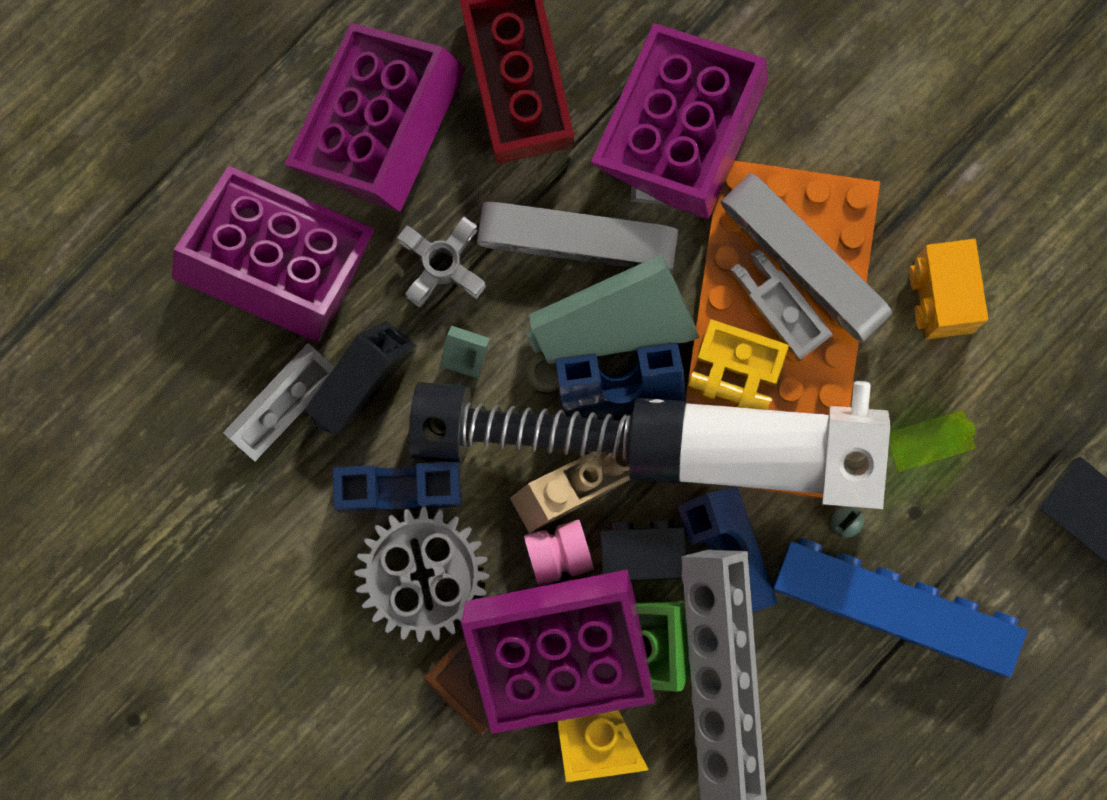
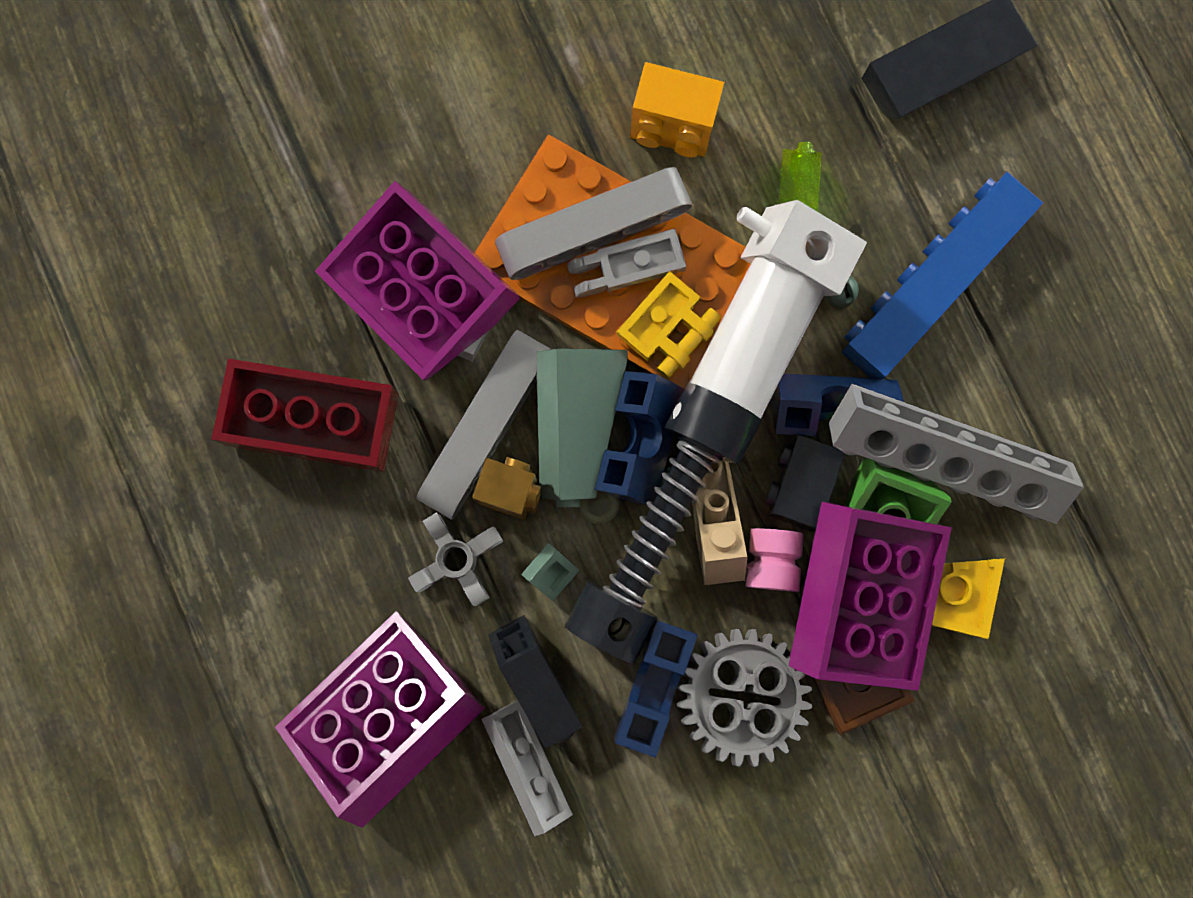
camera: 75 degrees left, 0 degrees up
magenta slope [284,23,466,212] -> none
none -> pearl gold brick [472,457,542,520]

